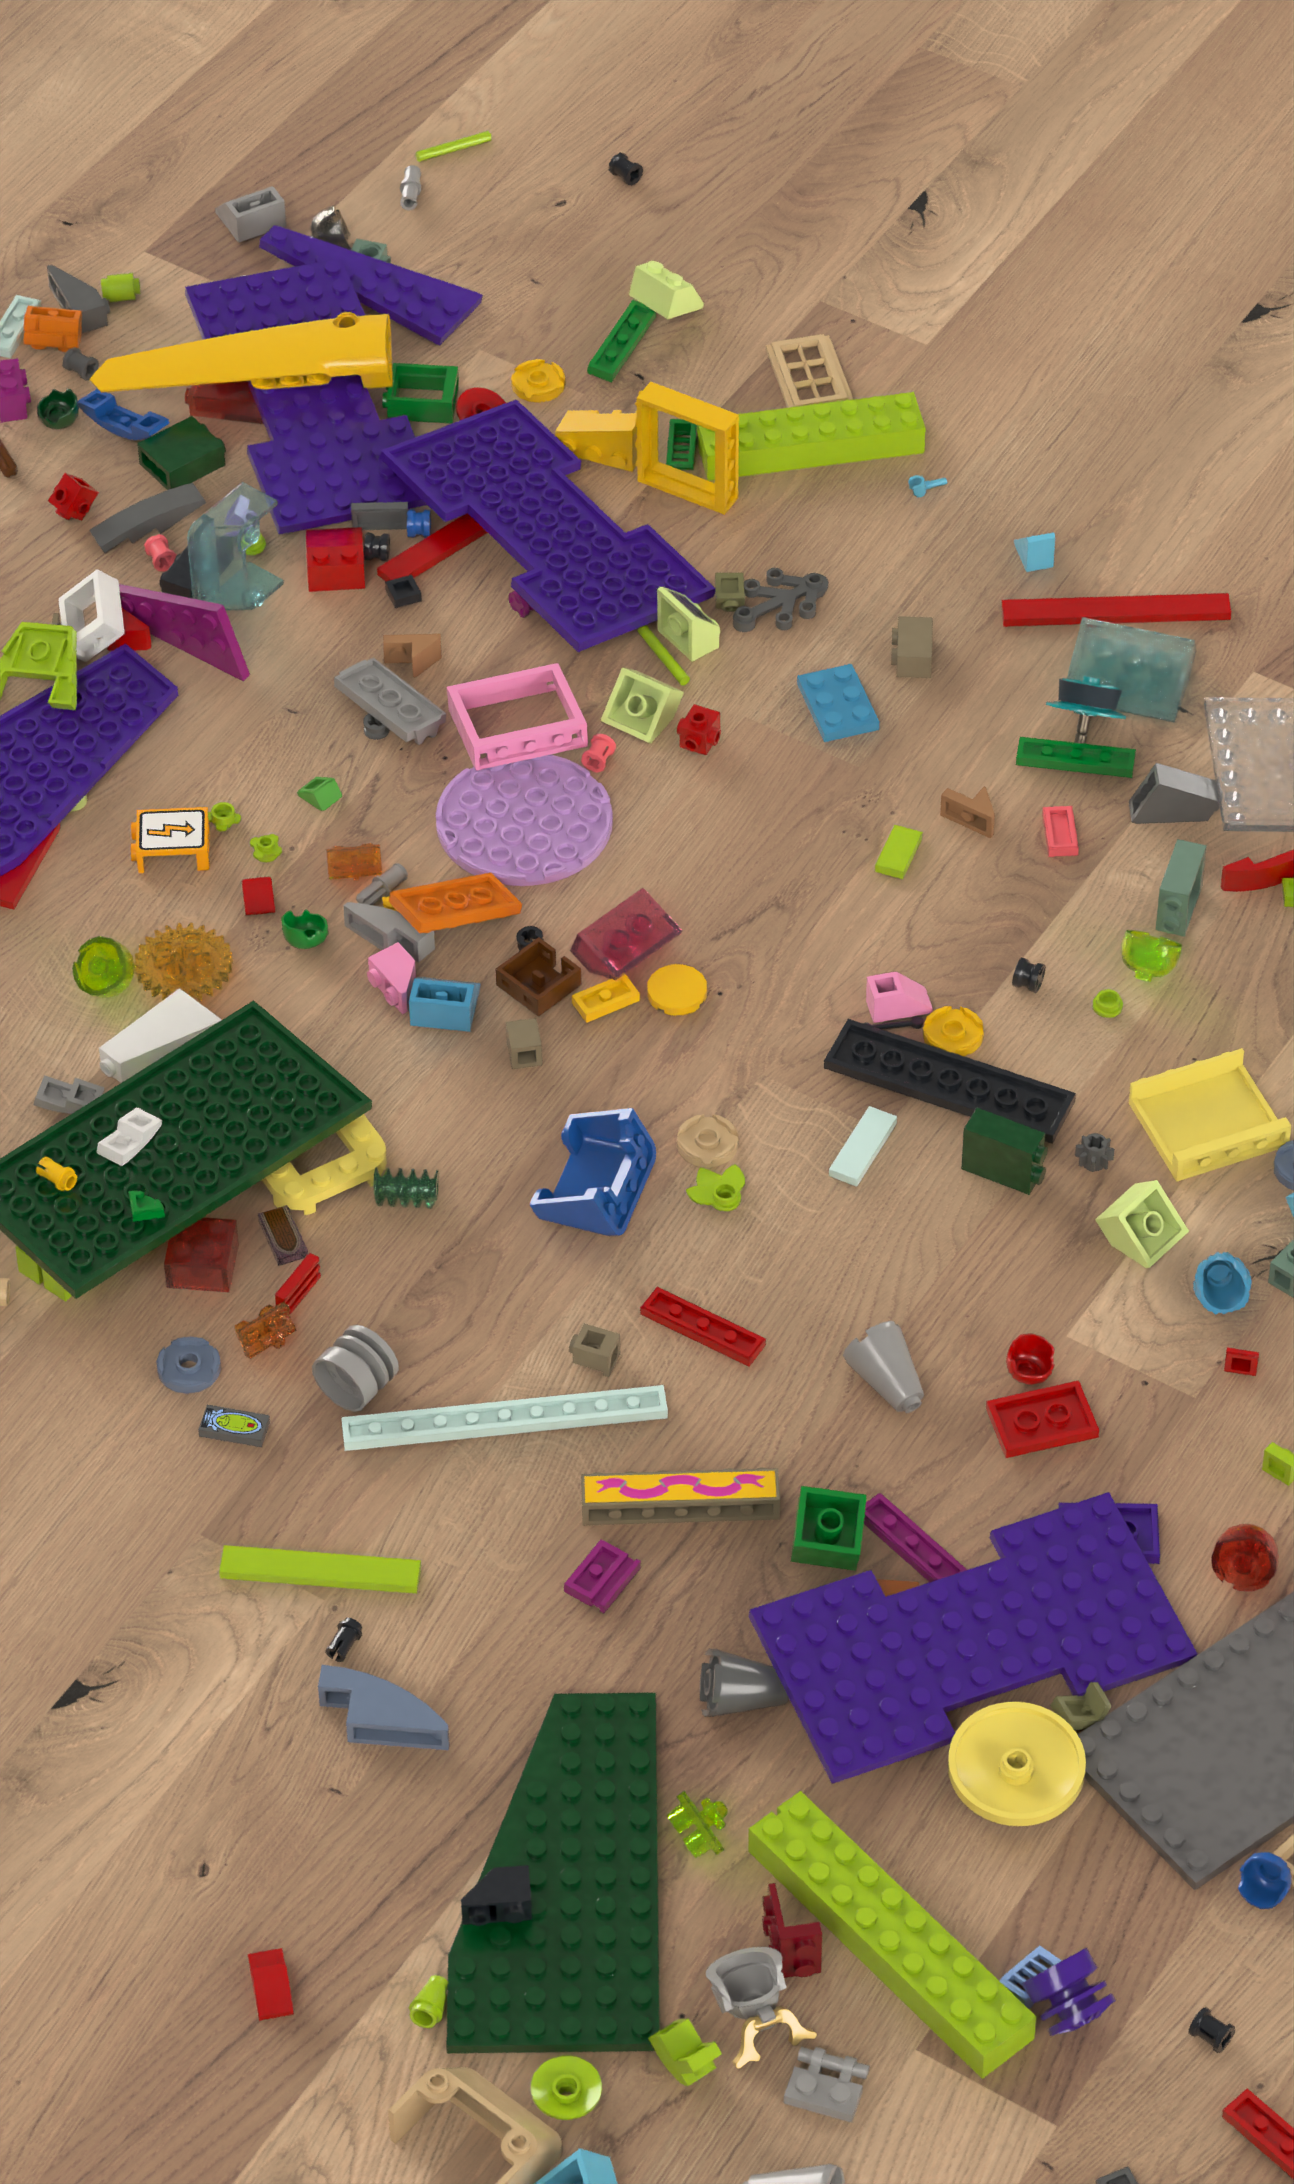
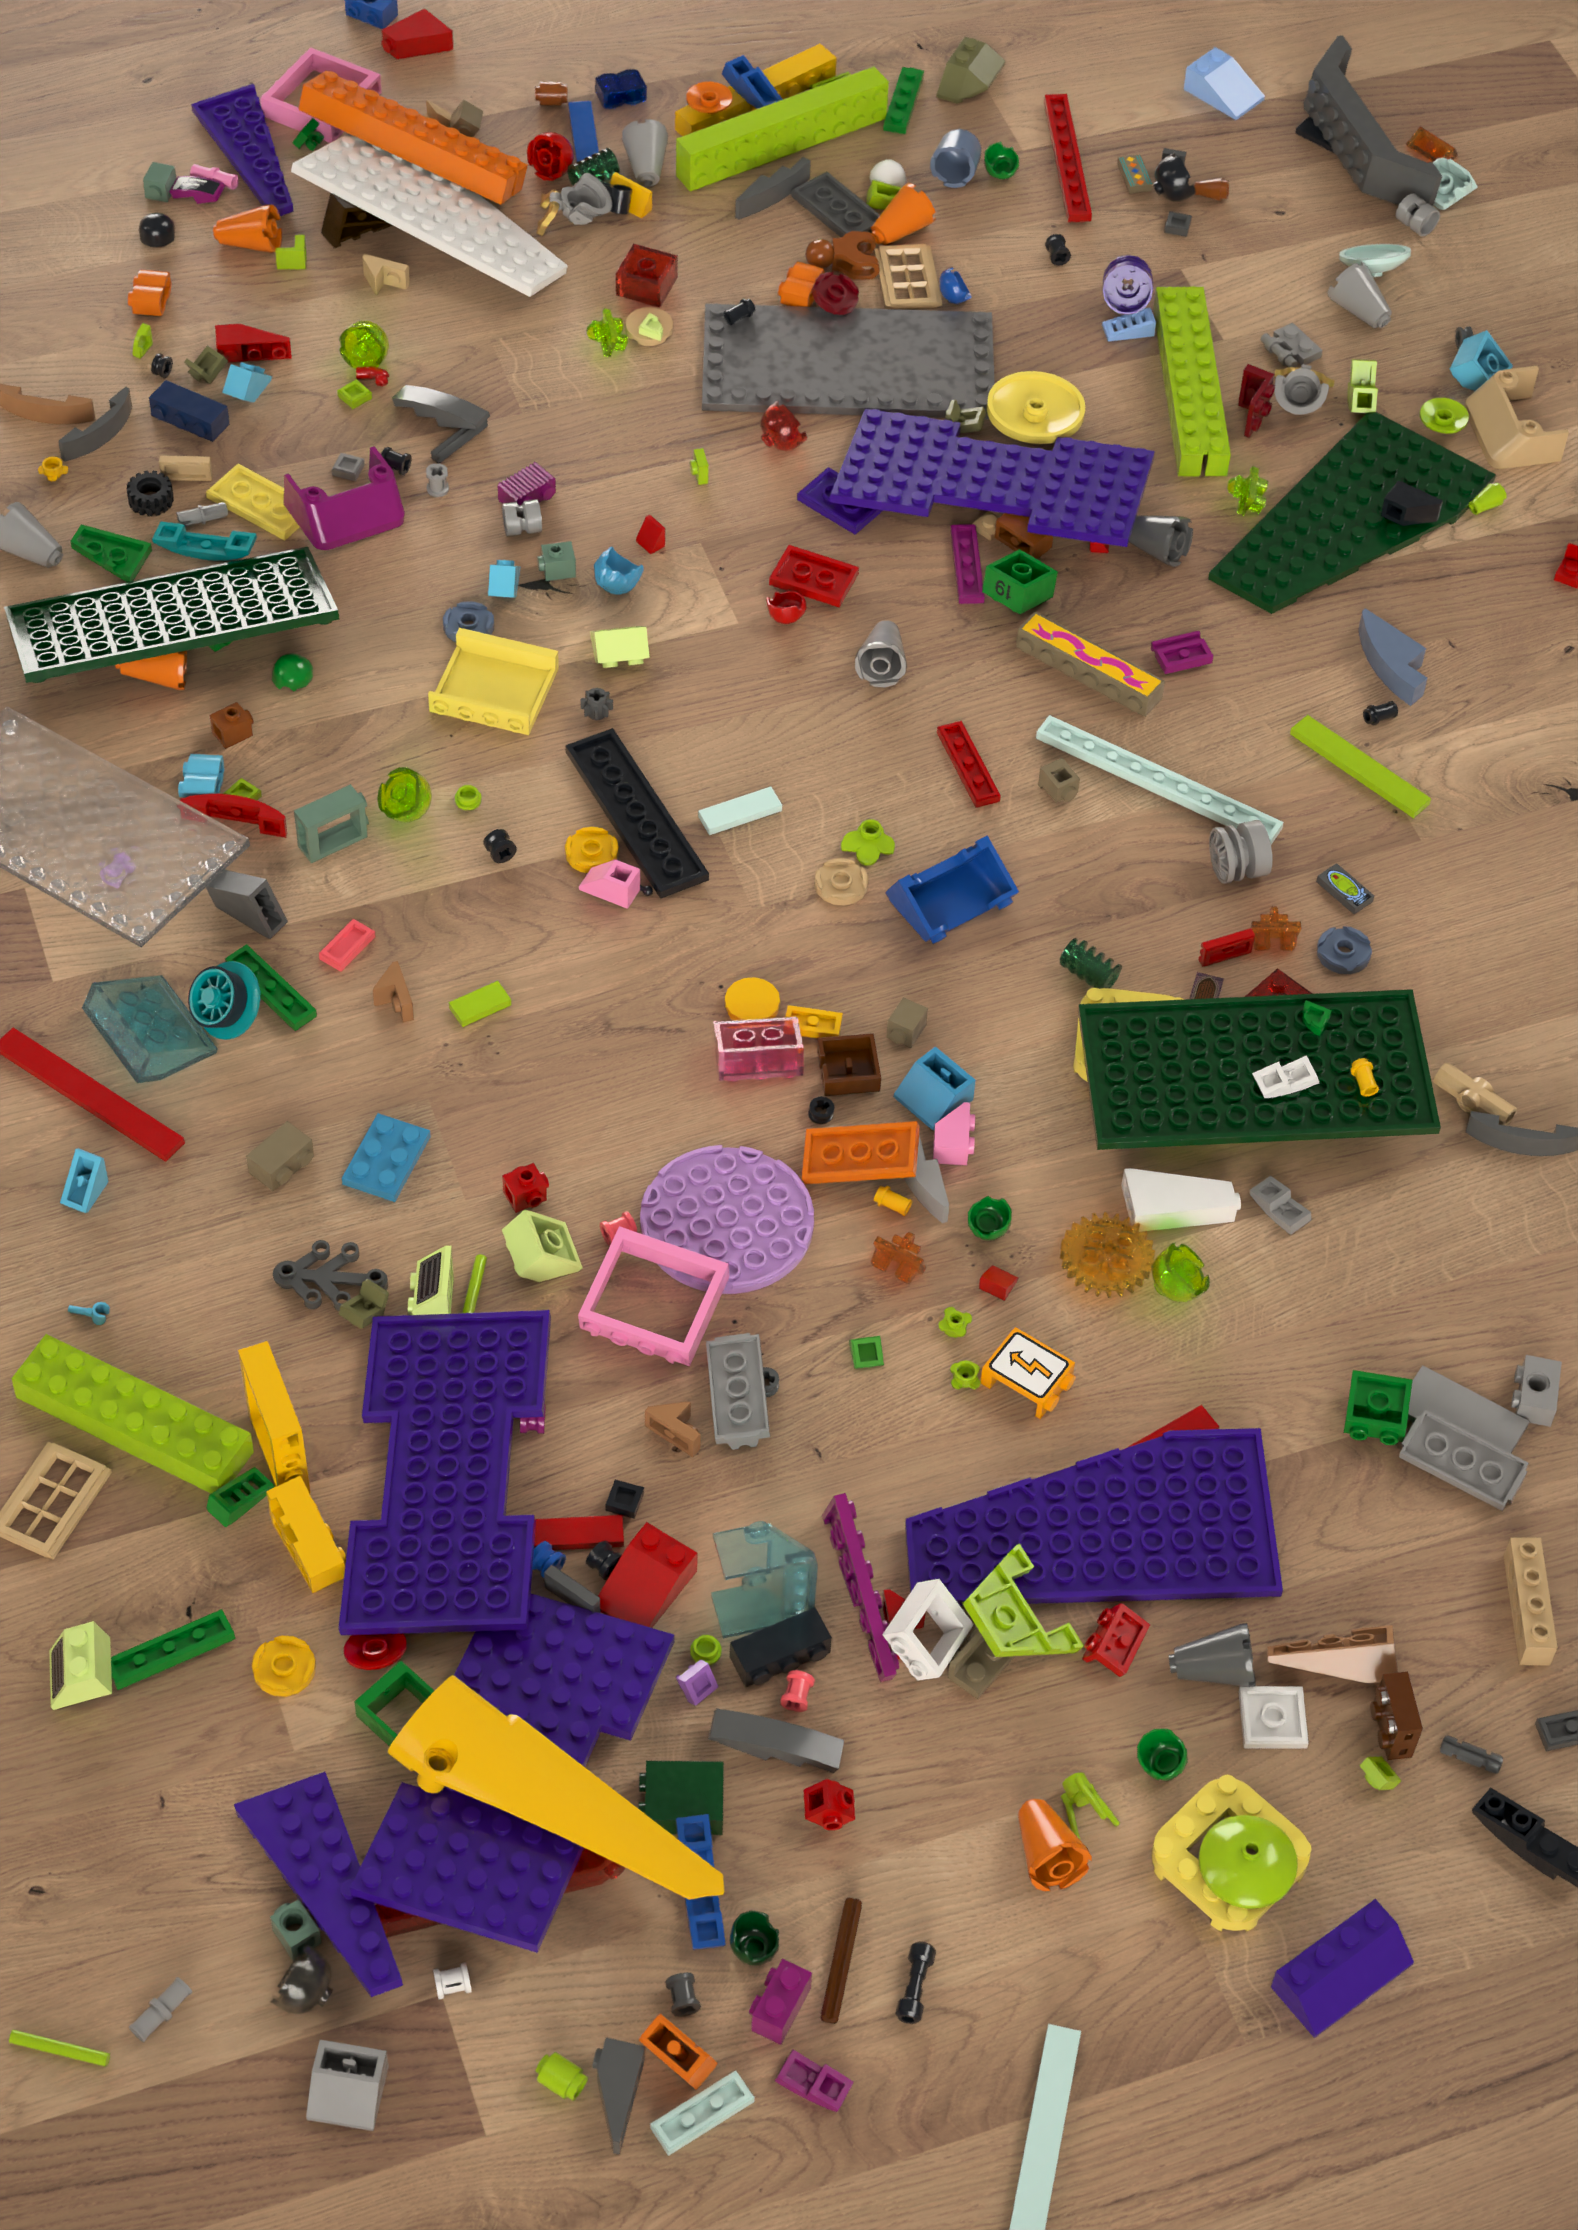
camera: 145 degrees left, 5 degrees up
light grey axle [356,863,408,905] -> none
dark green brick [961,1108,1048,1195] -> none

